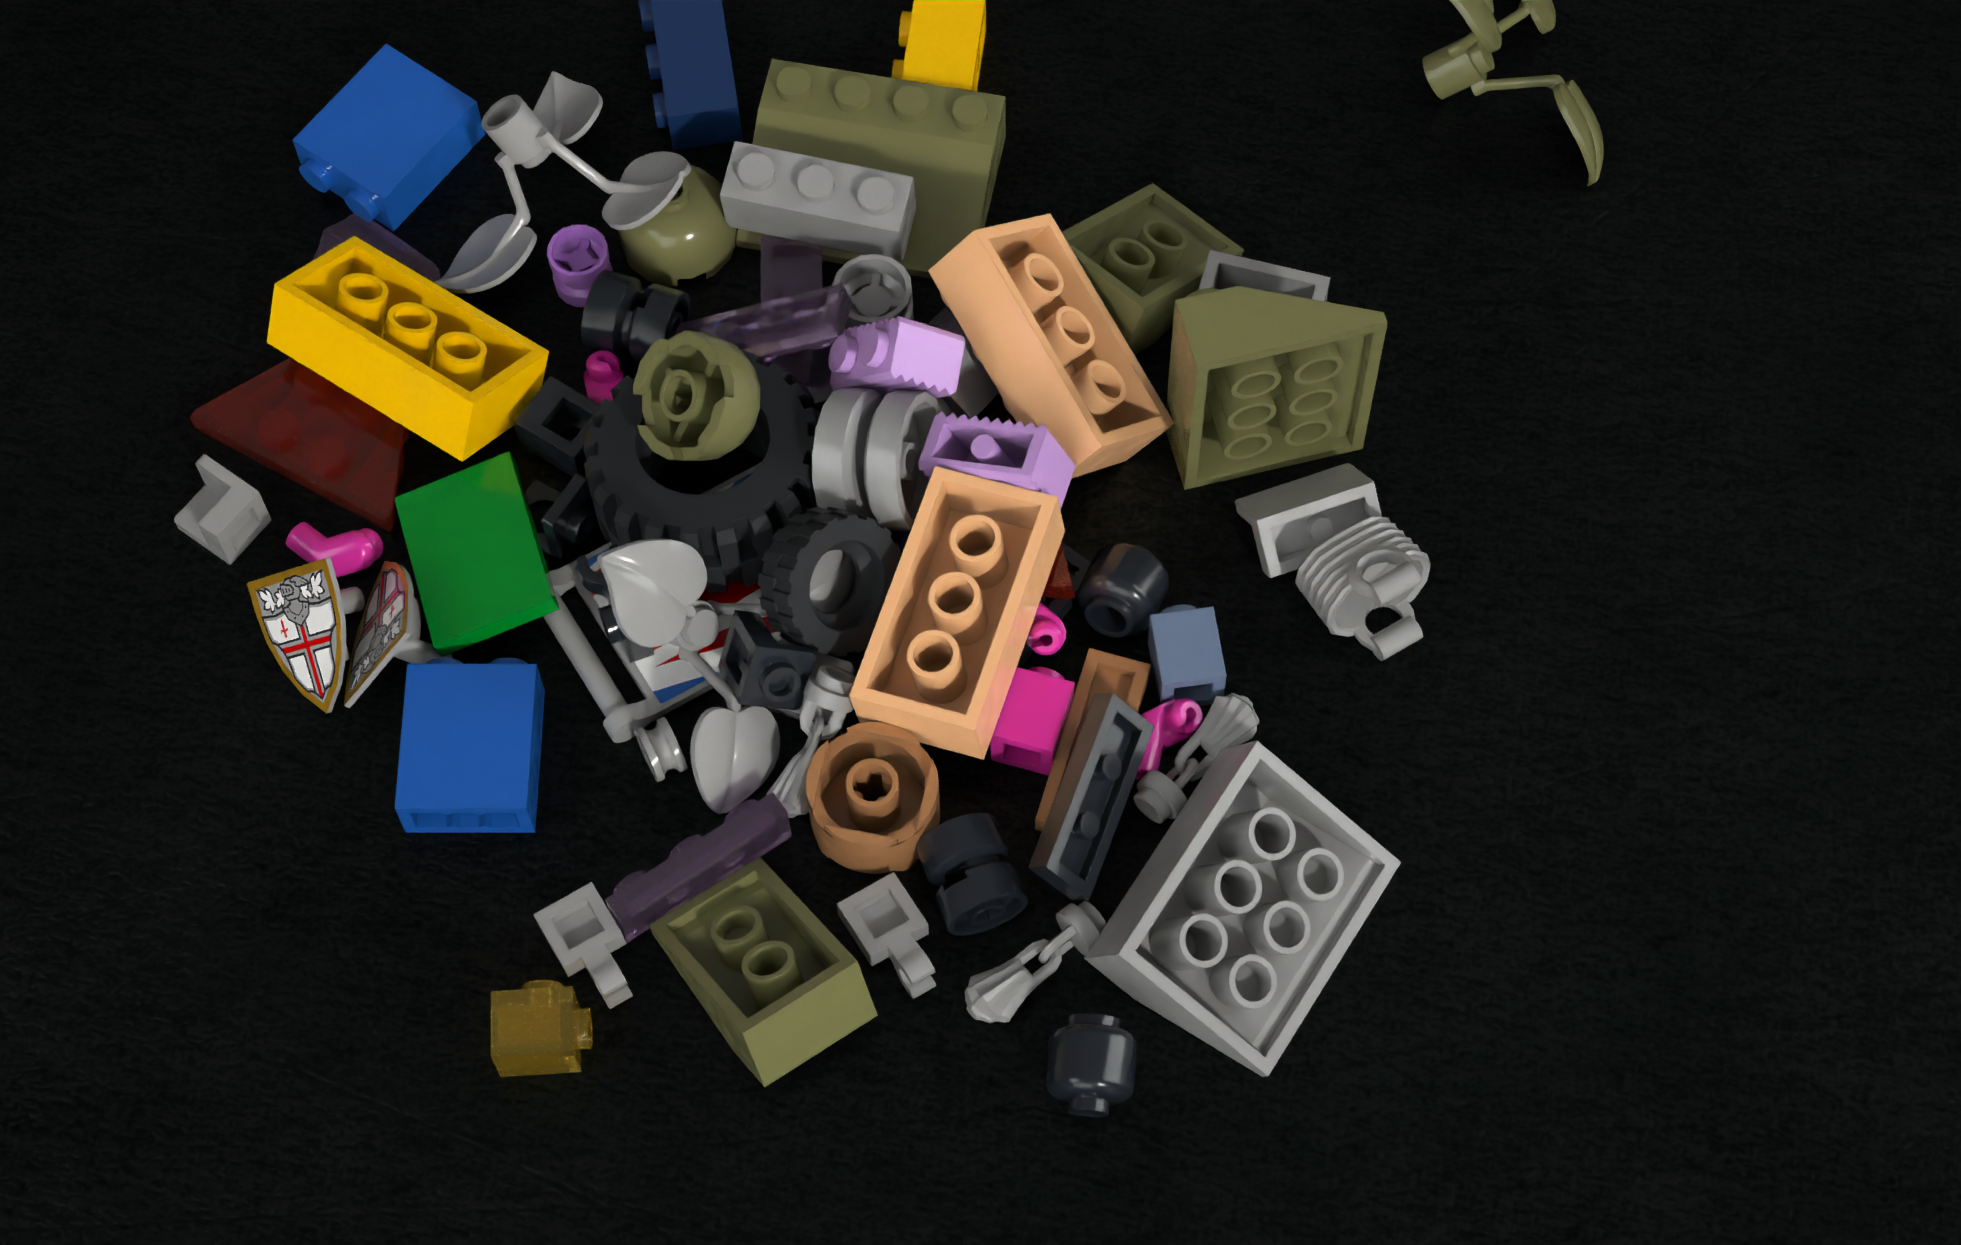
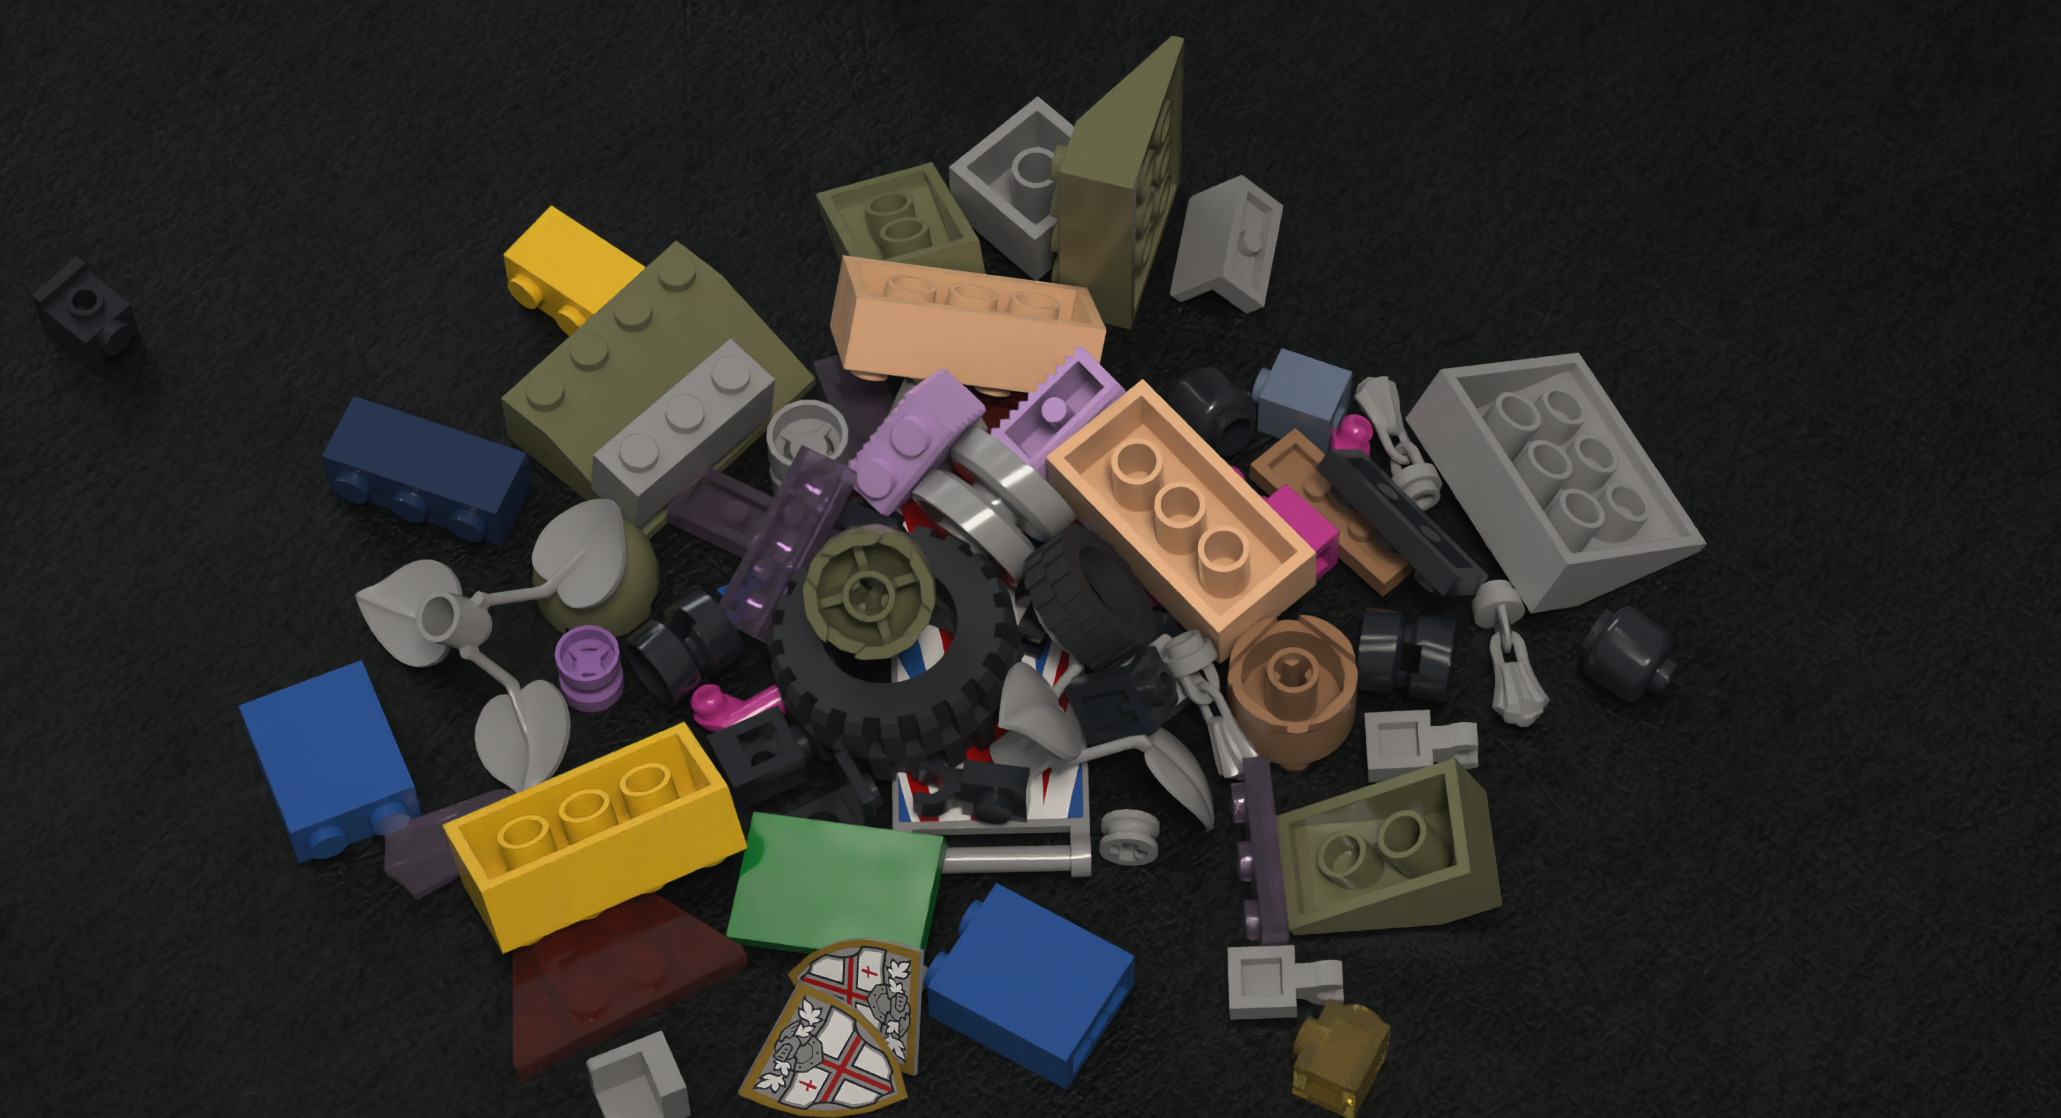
camera: 60 degrees left, 5 degrees down
dark pink arm [286,522,383,578] -> none
light grey piece [1295,516,1431,661] -> none

